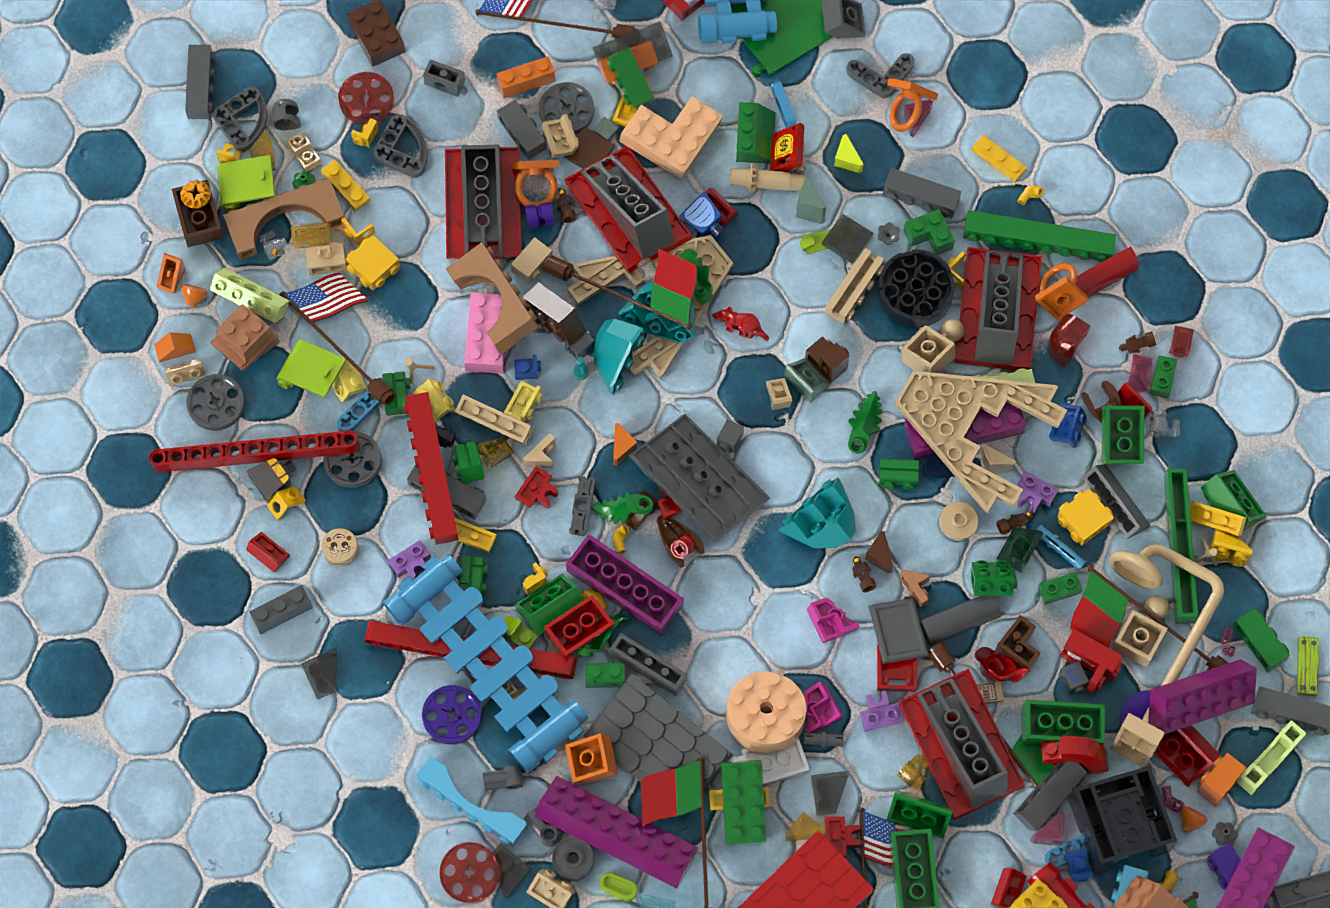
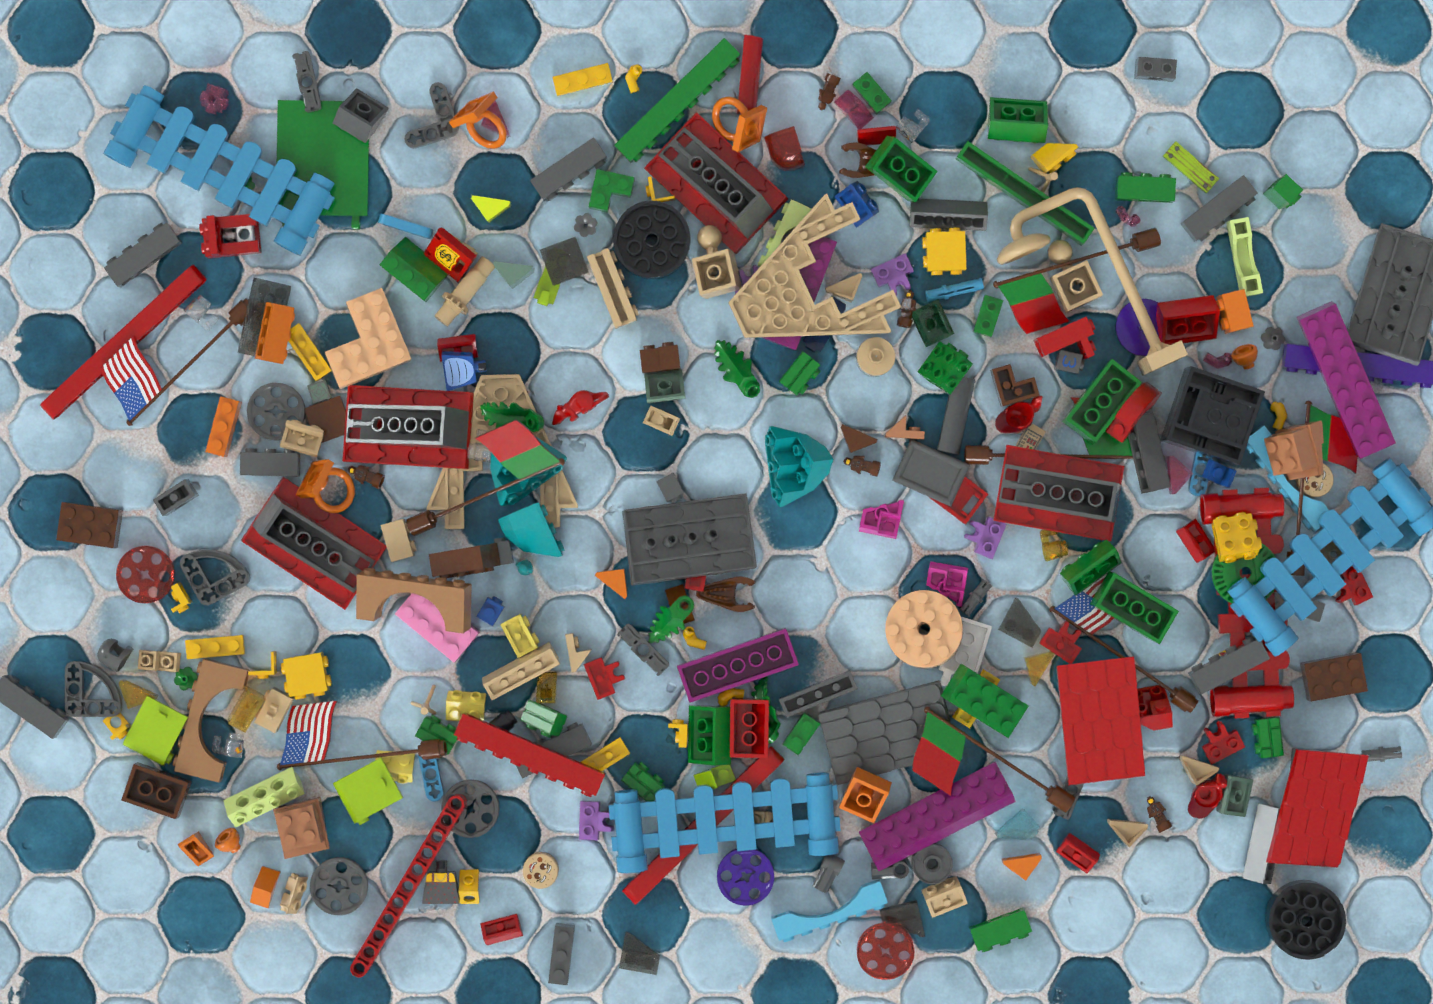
camera: 55 degrees left, 20 degrees up
light orange gear [180,179,211,208] -> none
dark purple wheel [525,202,554,230] -> none
lime tile [599,872,638,901] -> none
green brick [606,47,654,108] -> none
red wheel [671,535,696,559] -> none
magenta brick [1148,659,1257,734] -> none
clear red brick [1169,326,1194,357] -> none
yellow plate [1190,501,1247,536] -> none

